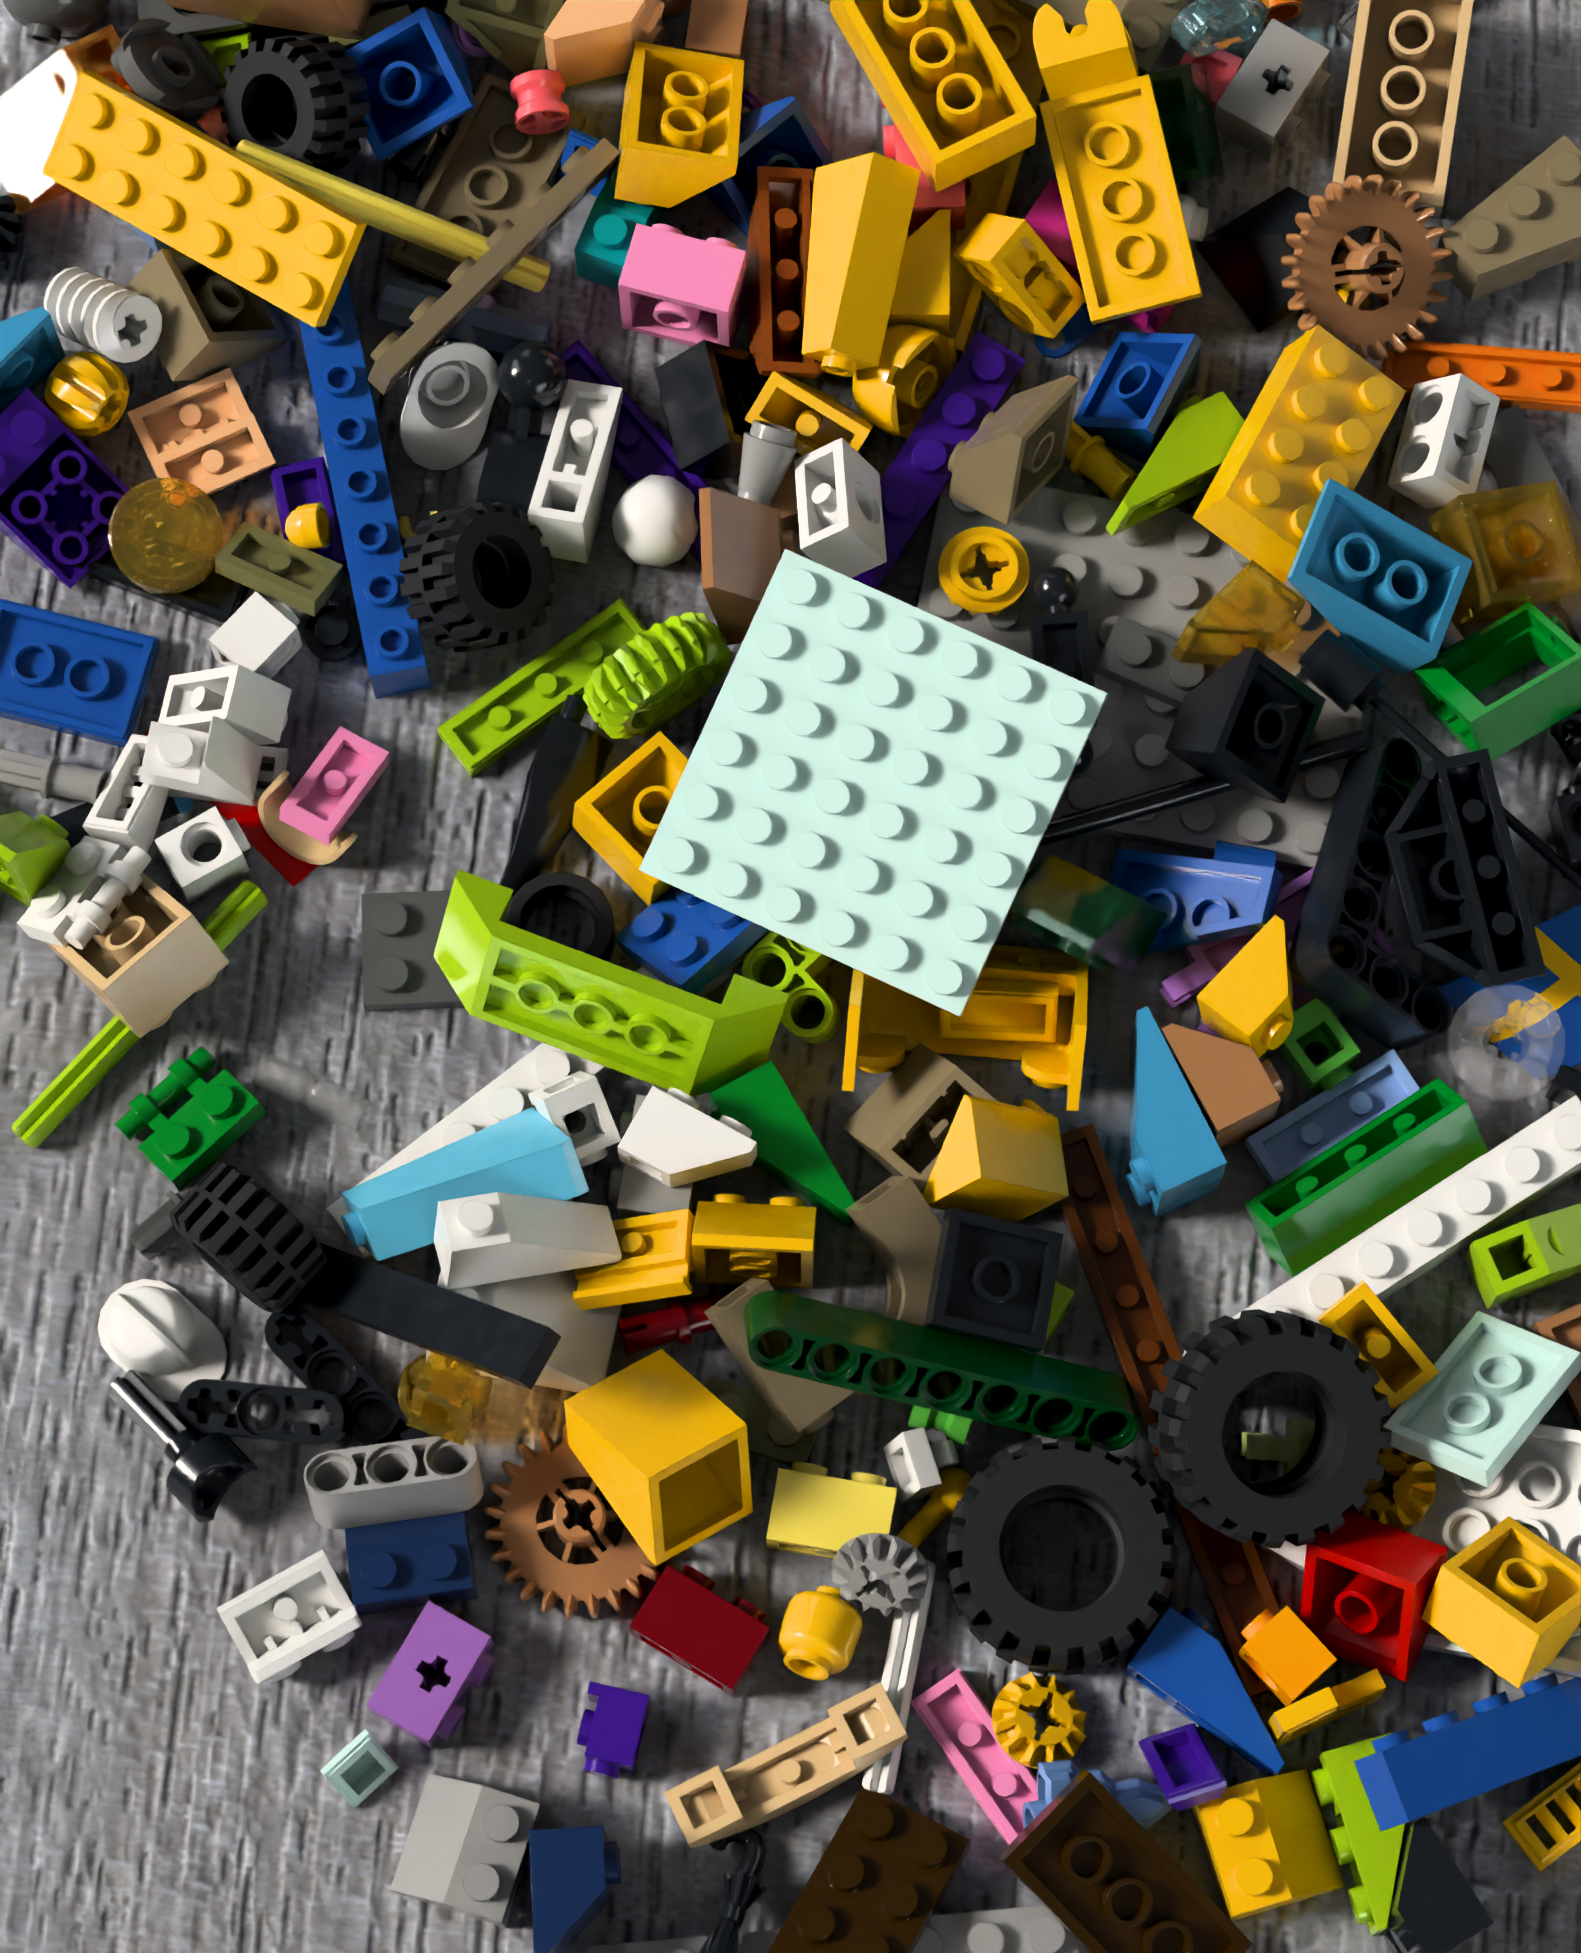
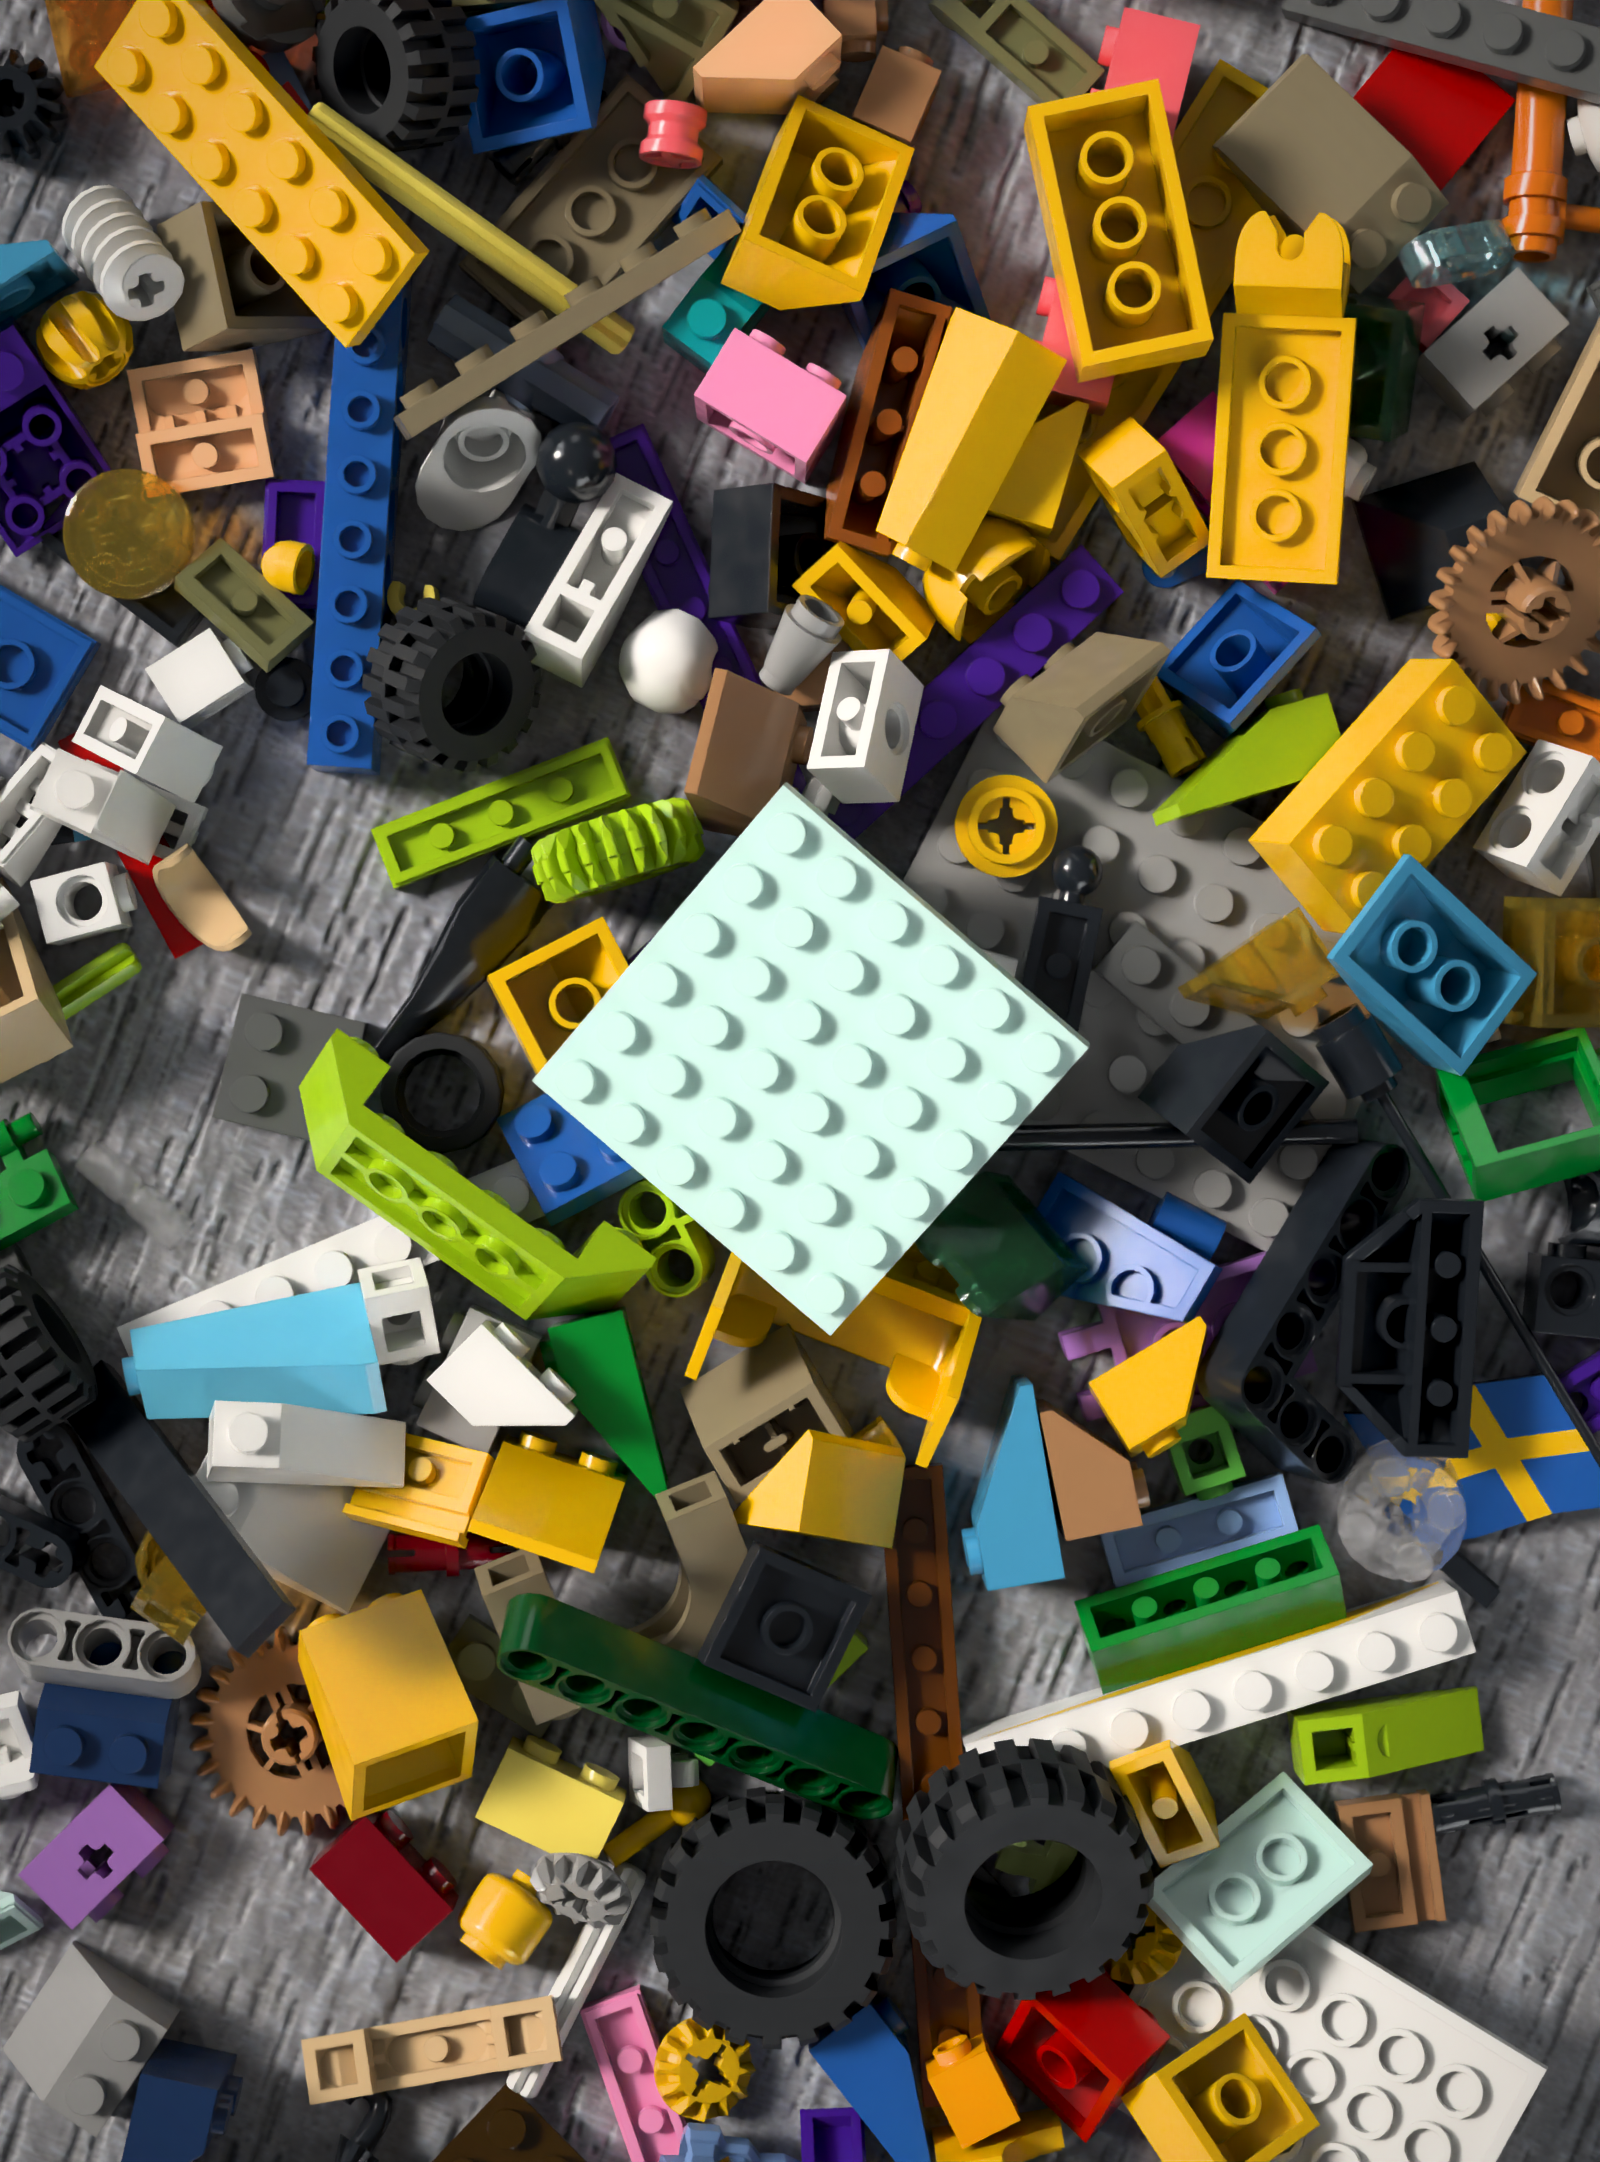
camera: 20 degrees right, 15 degrees up
bright pink plate [279,726,390,846] -> none
dark purple brick [577,1681,651,1780] -> none
yellow tile [939,979,1058,1043] -> none

